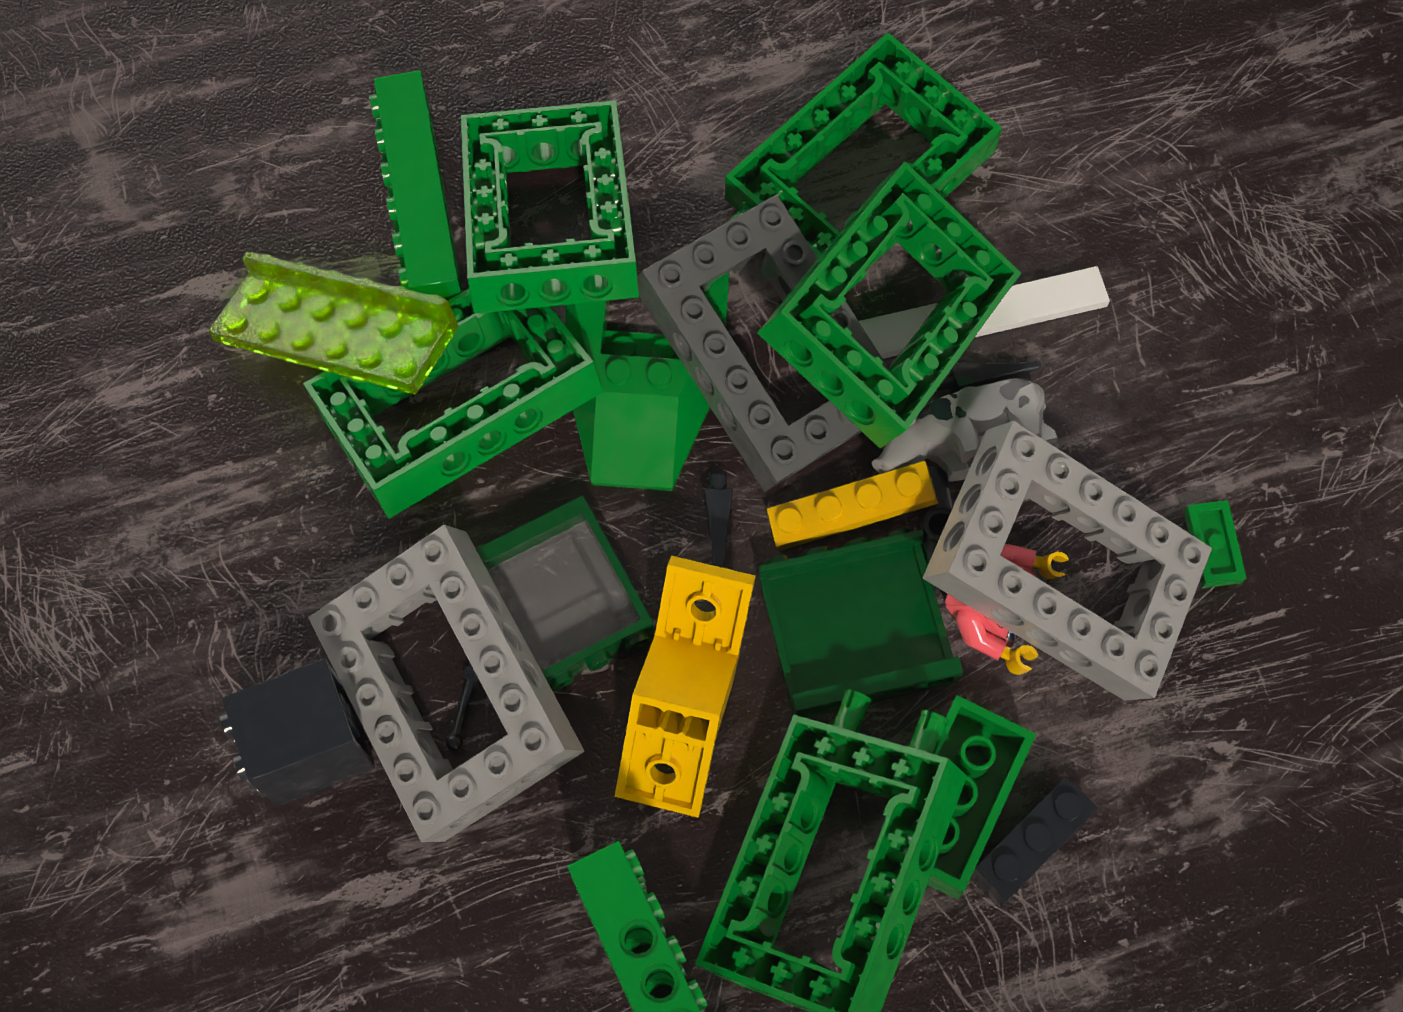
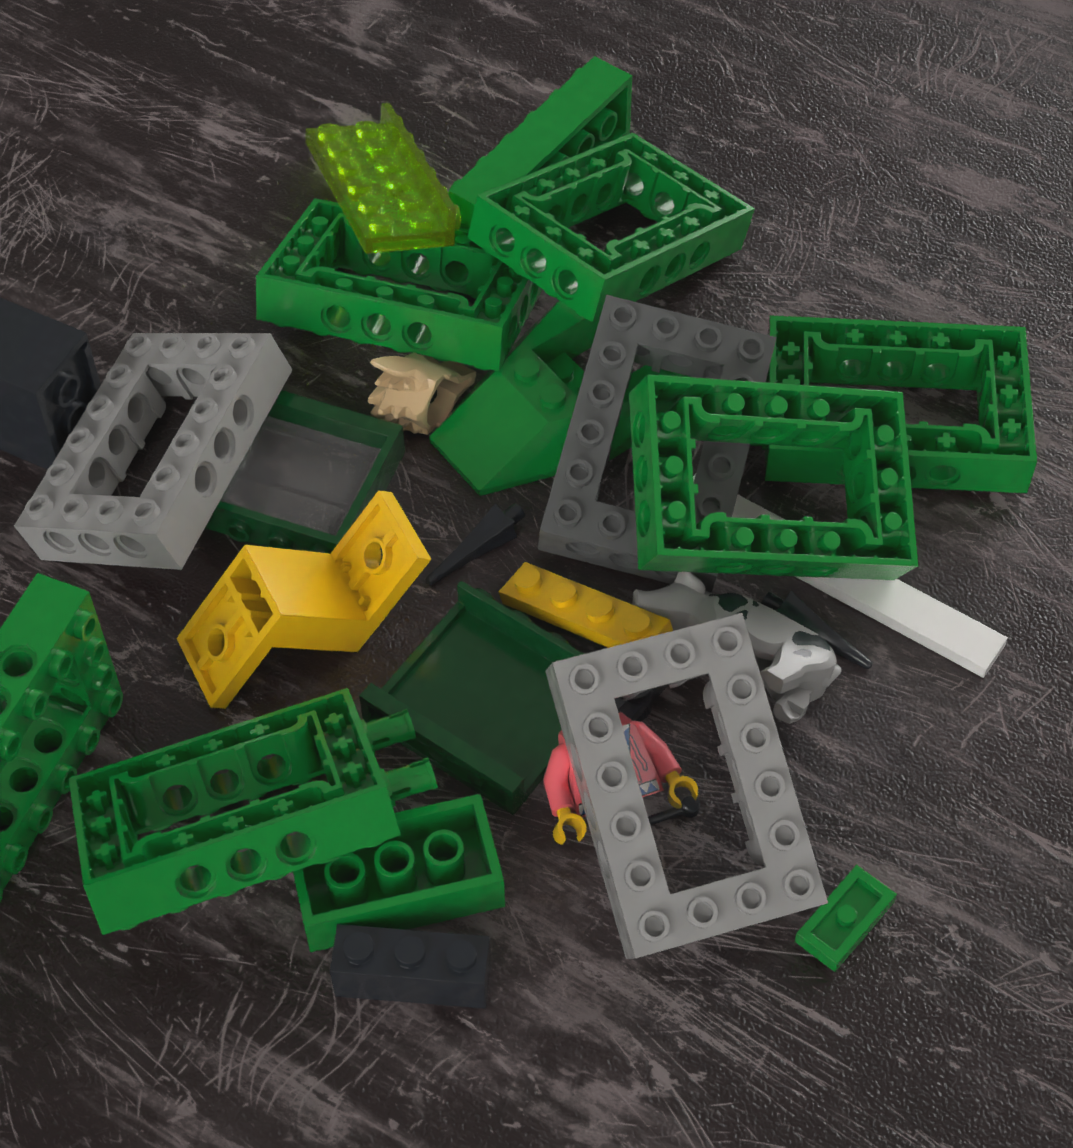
camera: 50 degrees right, 15 degrees down
none -> tan piece [368,353,476,435]

